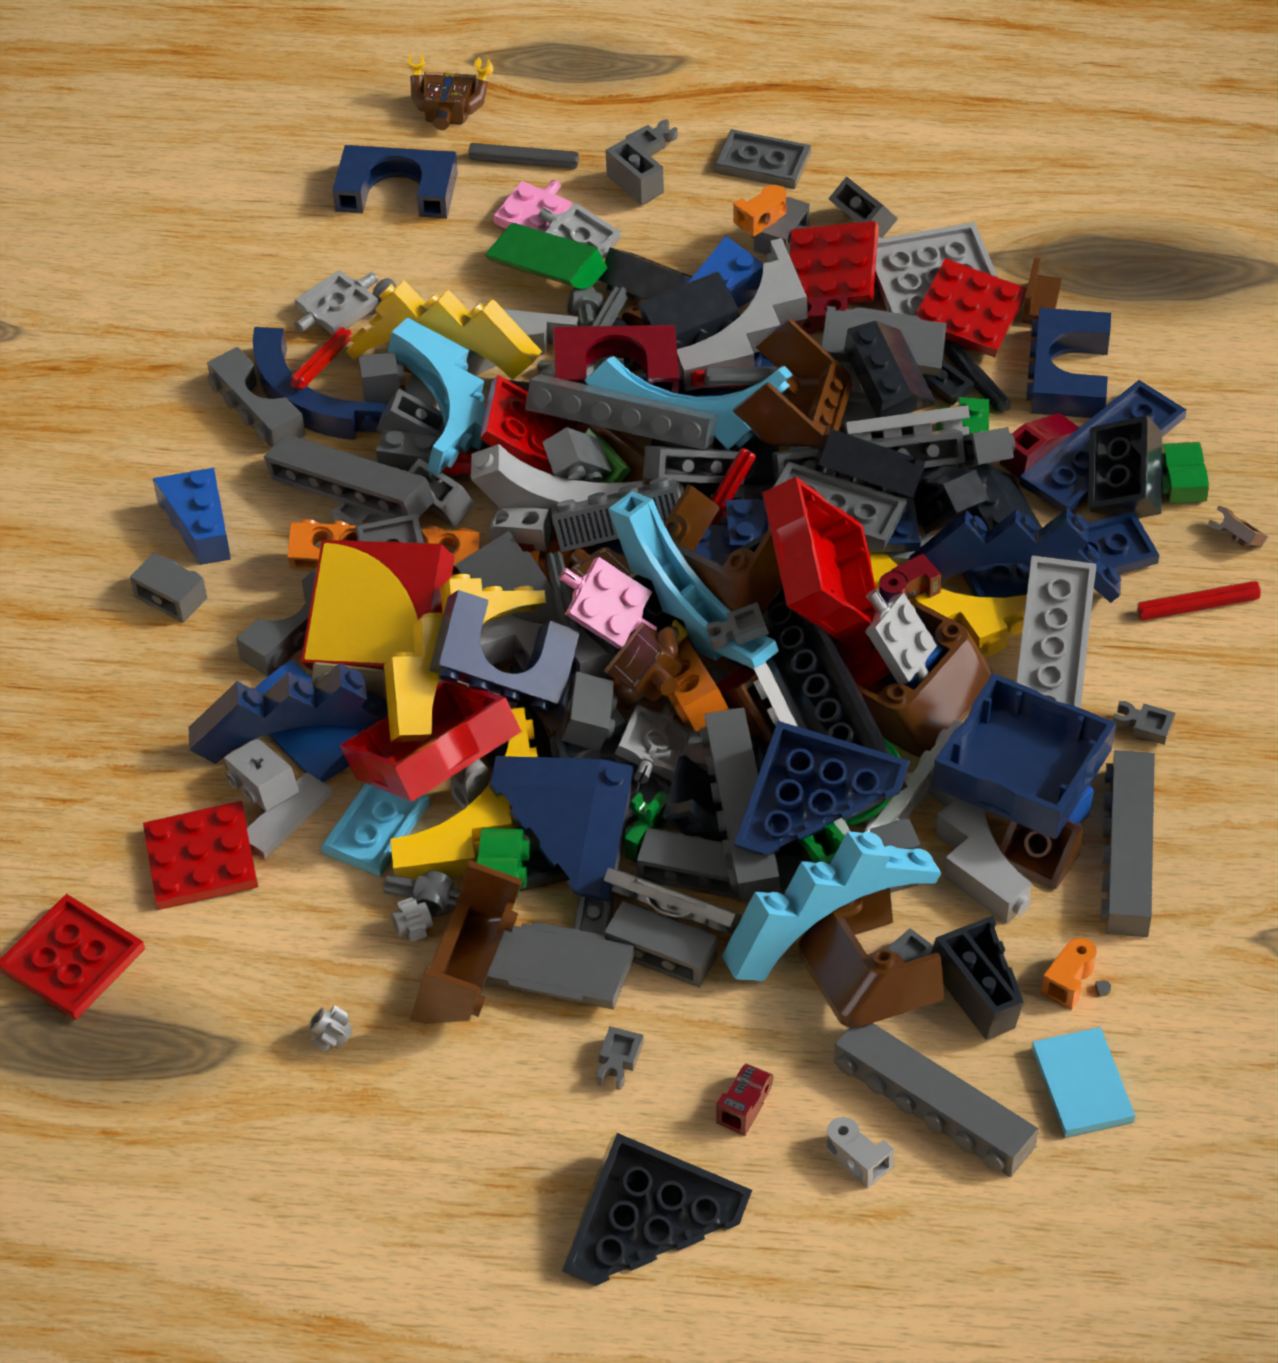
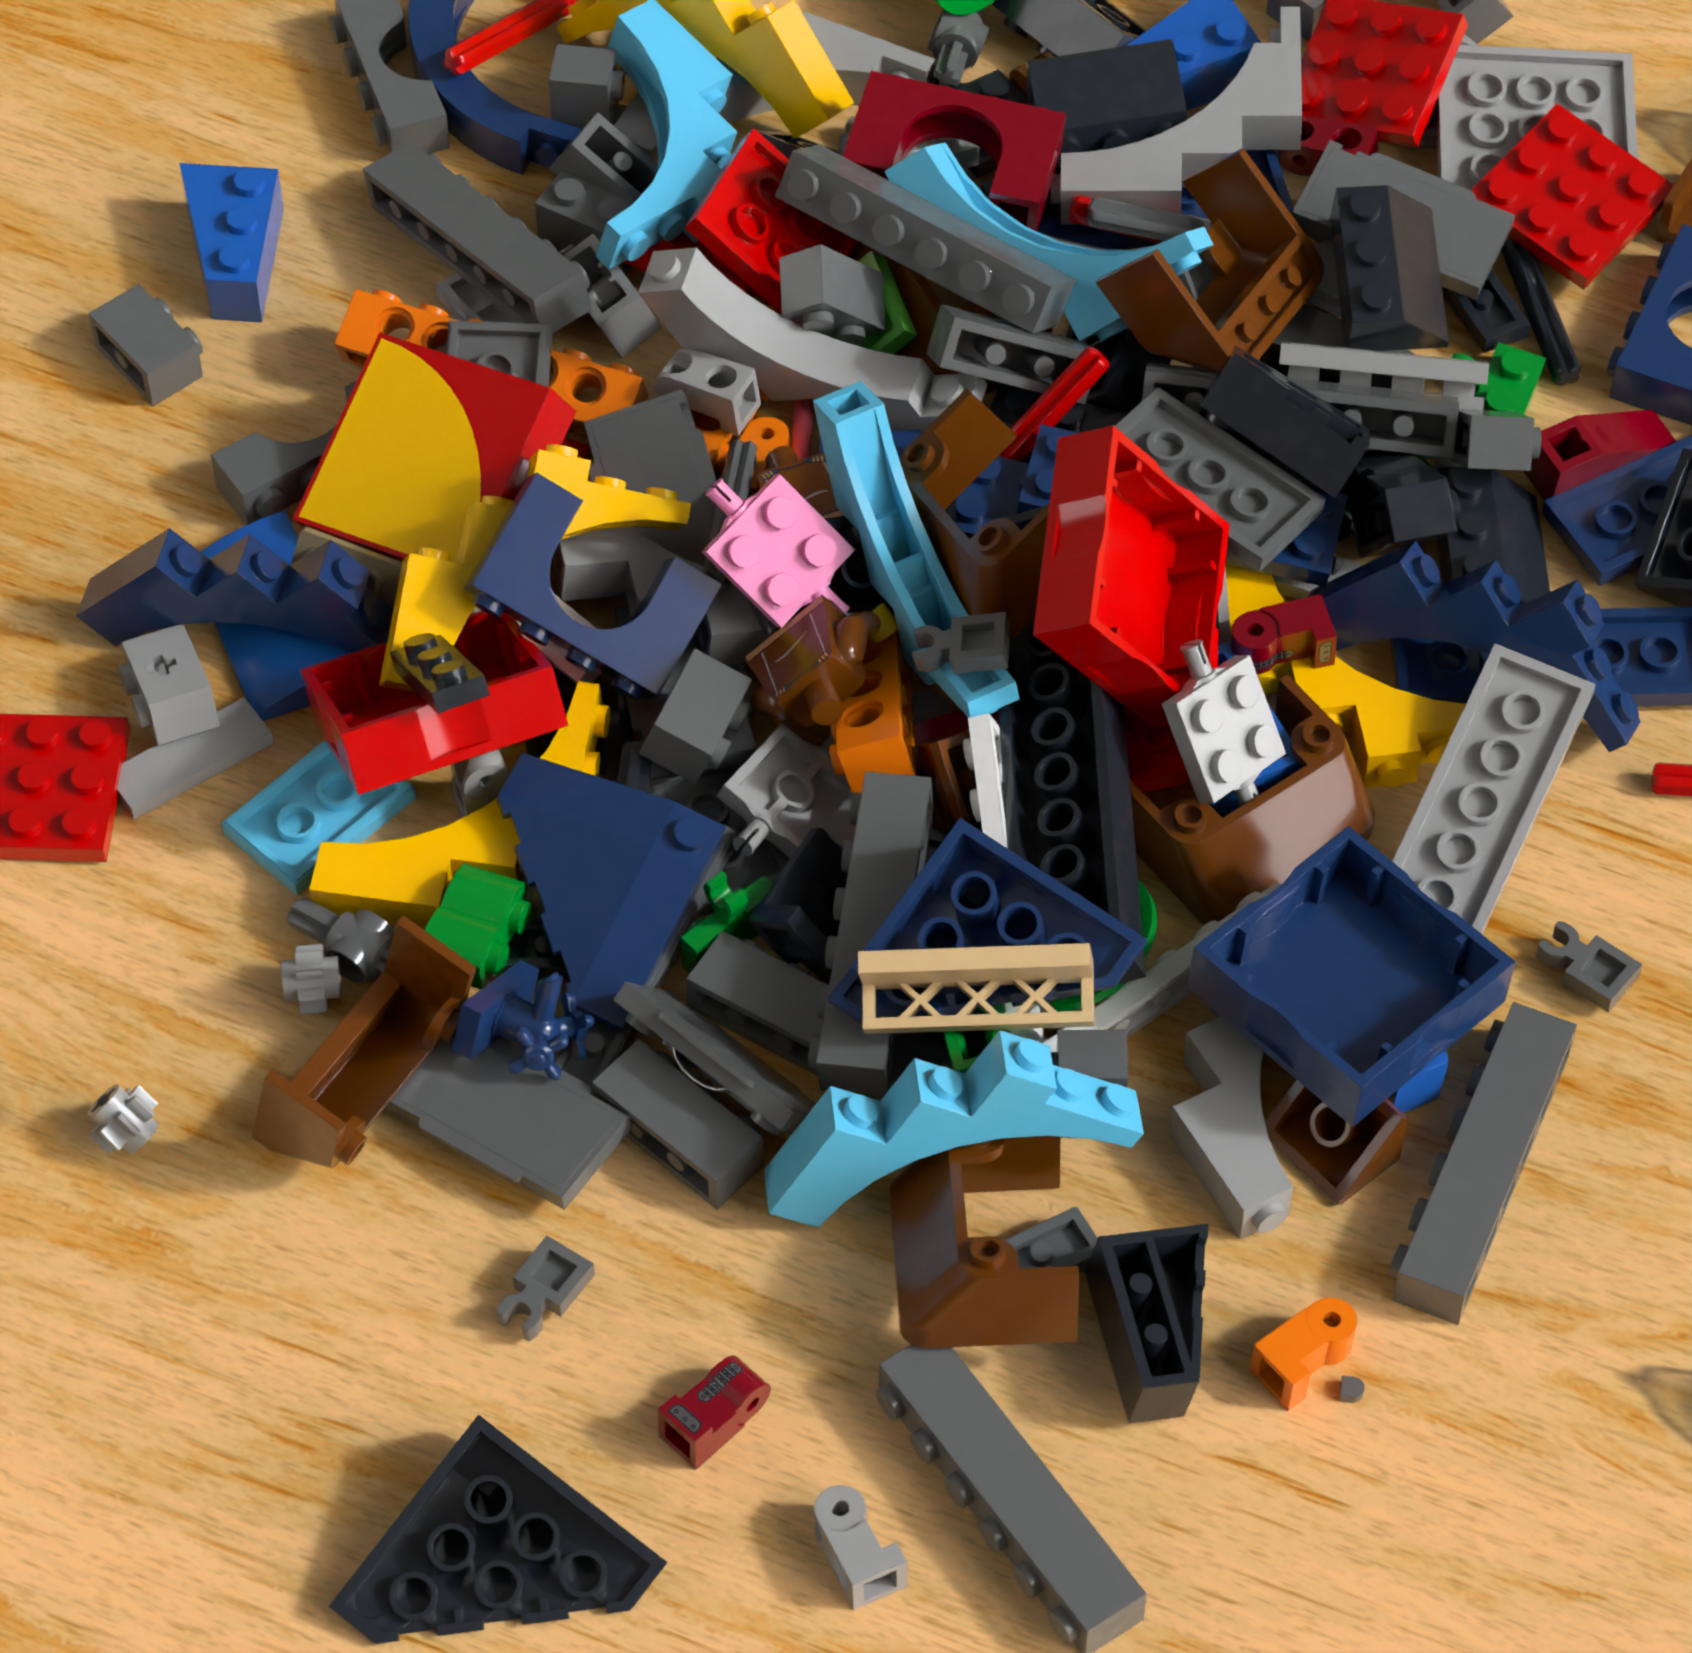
camera: 15 degrees right, 5 degrees up
dark grey brick [552,477,679,552] -> none
dark grey axle [591,287,628,326] -> none
medium azure tile [1032,1027,1135,1138] -> none
none -> plate [390,633,490,713]
none -> dark blue piece [452,960,594,1081]
none -> tan fence [858,943,1095,1034]

